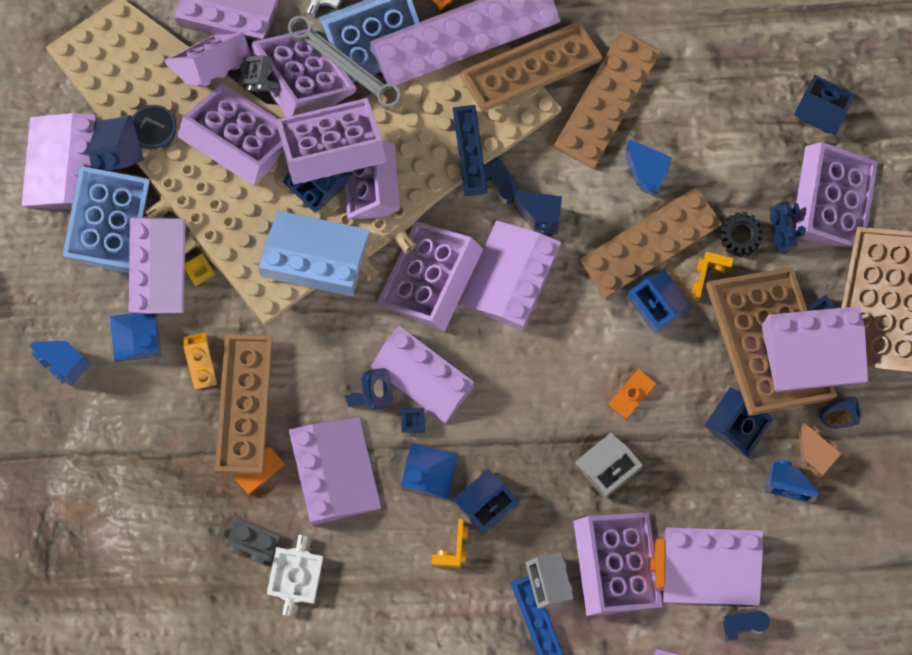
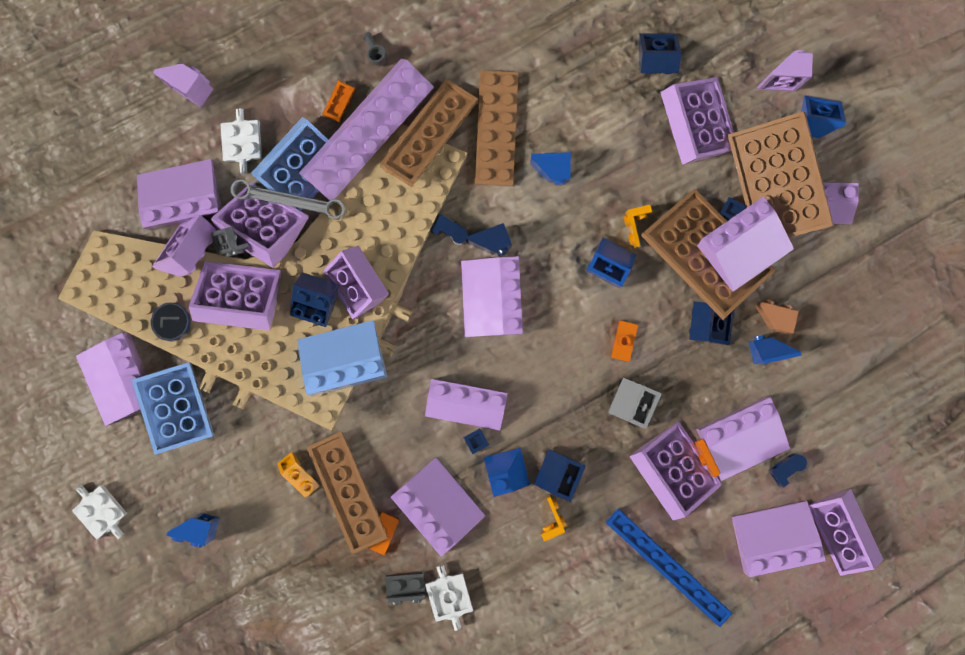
camera: 30 degrees left, 10 degrees up
dark blue slope [87,115,144,171] -> none
blue slope [110,313,162,363] -> none
lavender slope [129,216,185,313] -> none
yellow plate [185,253,215,286] -> none
lavender slope [276,98,386,185] -> none
dark blue piece [345,368,393,410] -> none
lavender slope [377,221,483,332] -> none
dark blue tile [452,105,488,196] -> none
light grey brick [525,552,573,609] -> none
medium nougat plate [579,187,722,300] -> none
black tyre [720,212,764,257] -> none
dark blue plate [769,201,805,253] -> none
dark blue rock [820,397,861,429] -> none

